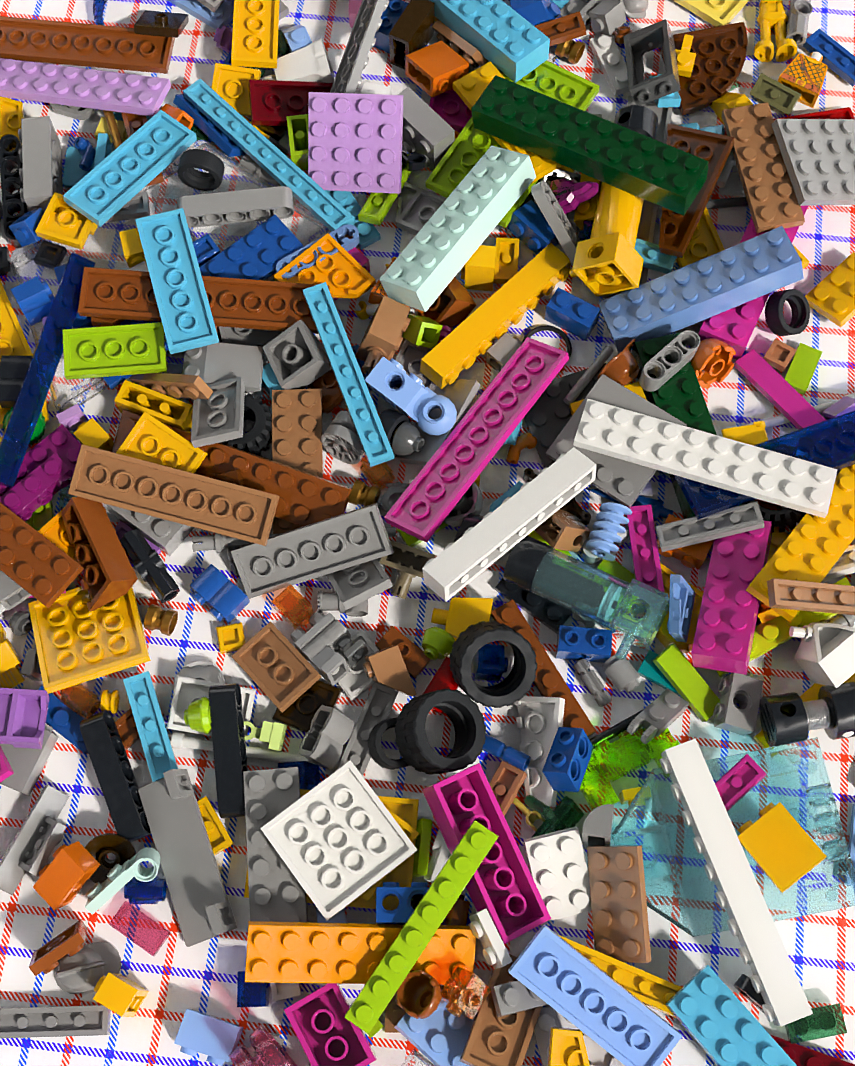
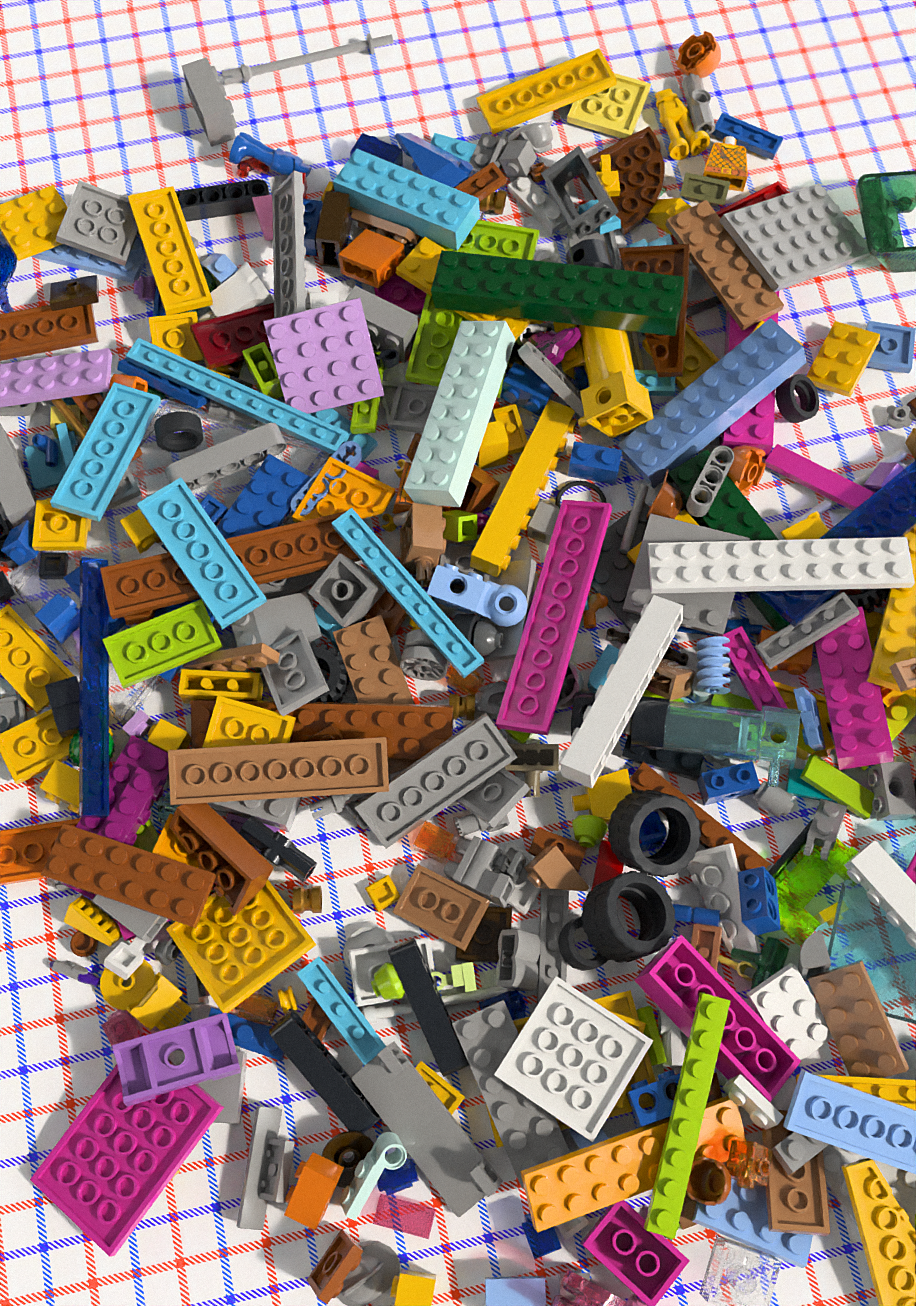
camera: 20 degrees left, 0 degrees up
blue brick [189,564,250,624] -> none
light grey axle [573,658,612,707] -> none
nougat plate [763,338,797,372] -> none
lime tile [784,343,822,395] -> none

